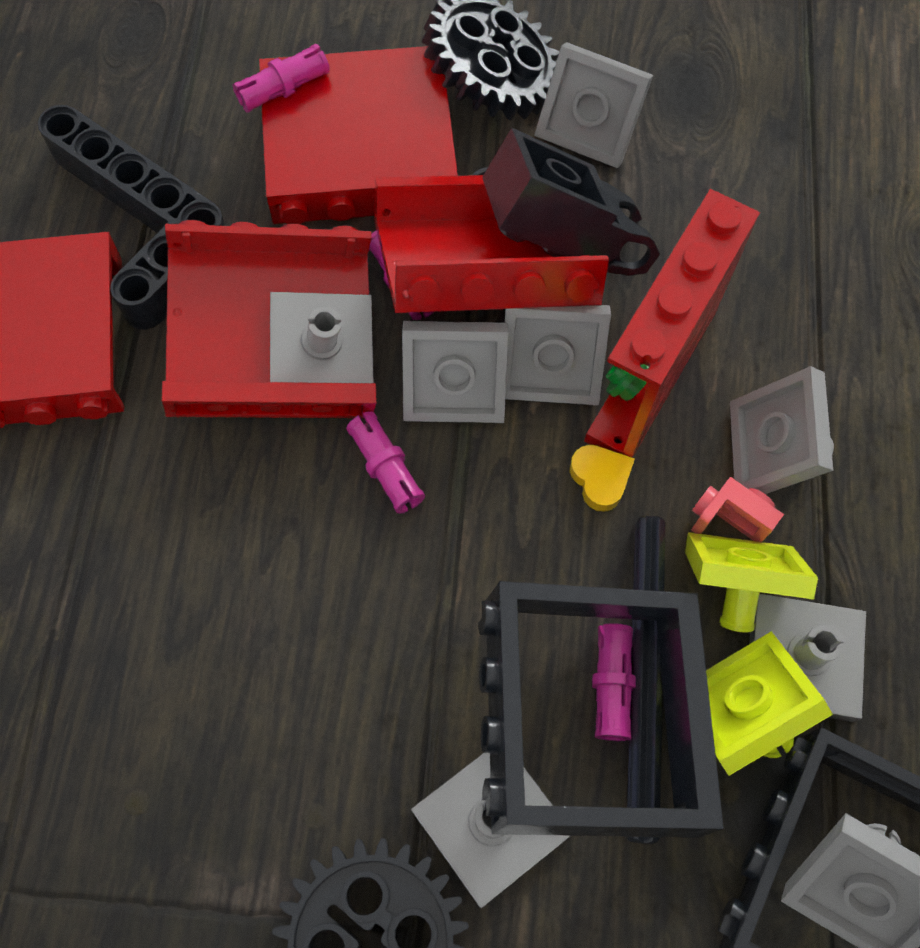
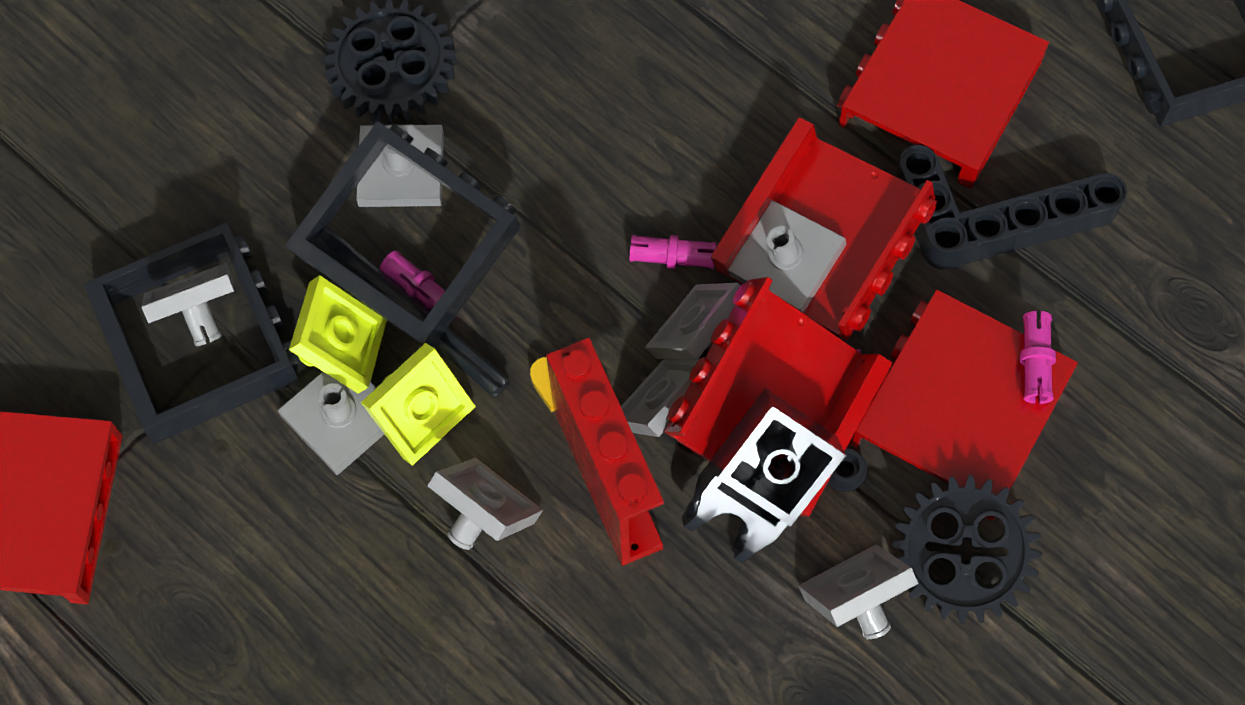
camera: 130 degrees right, 0 degrees up
coral bracket [691,477,784,542] -> none

